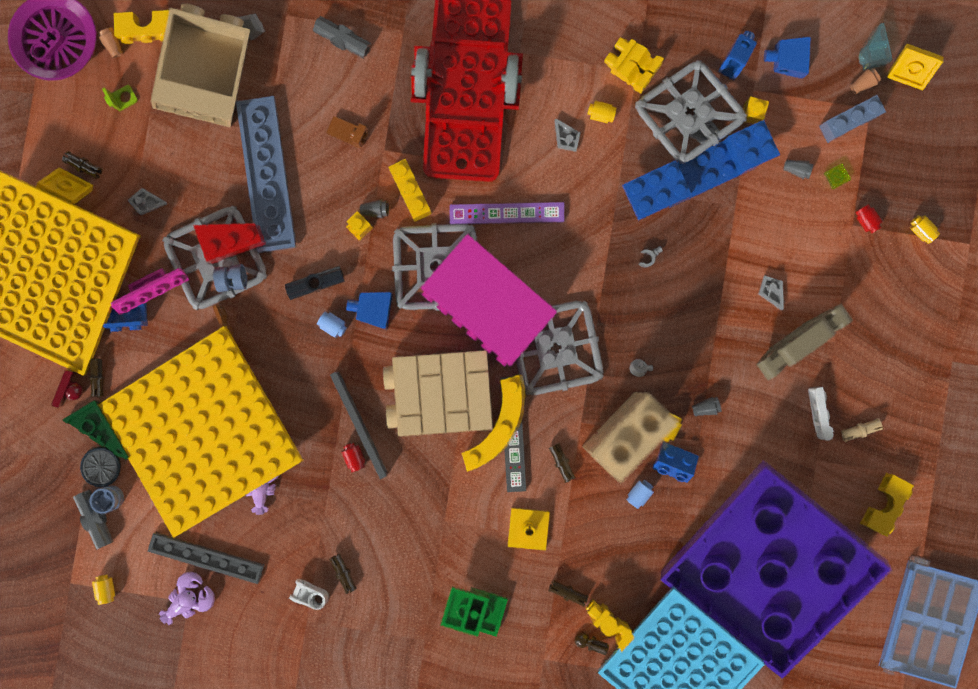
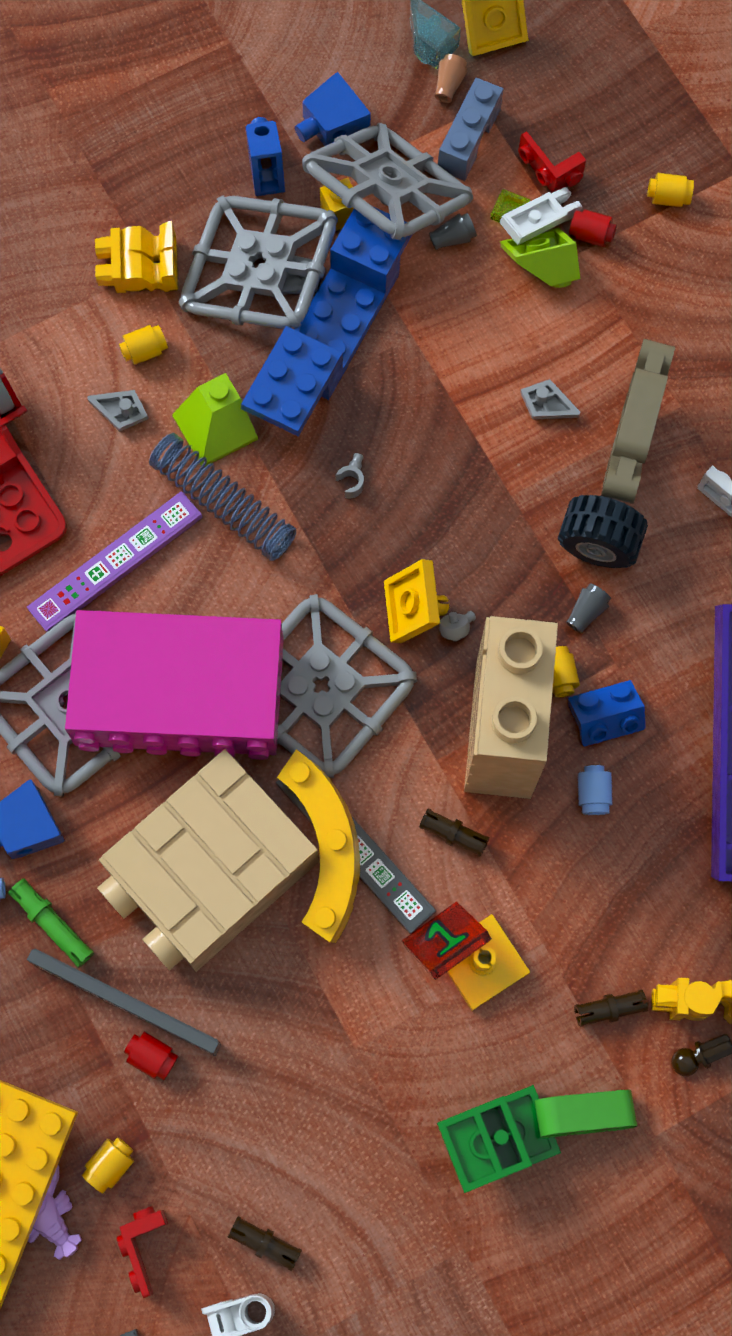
camera: 35 degrees left, 15 degrees down
none -> bright green pin [8,878,94,968]
none -> yellow brick [82,1137,134,1193]
none -> red bracket [117,1206,169,1298]
none -> sand blue piece [149,433,296,561]
none -> lime slope [172,373,258,467]
none -> light grey plate [302,123,473,240]
none -> yellow tile [384,559,449,644]
none -> clear red tile [402,901,492,980]
none -> white hinge [500,187,583,245]
none -> lime slope [500,227,581,288]
none -> red bracket [518,131,586,193]
none -> bright green beam [534,1090,638,1138]
none -> black wheel [558,495,648,568]

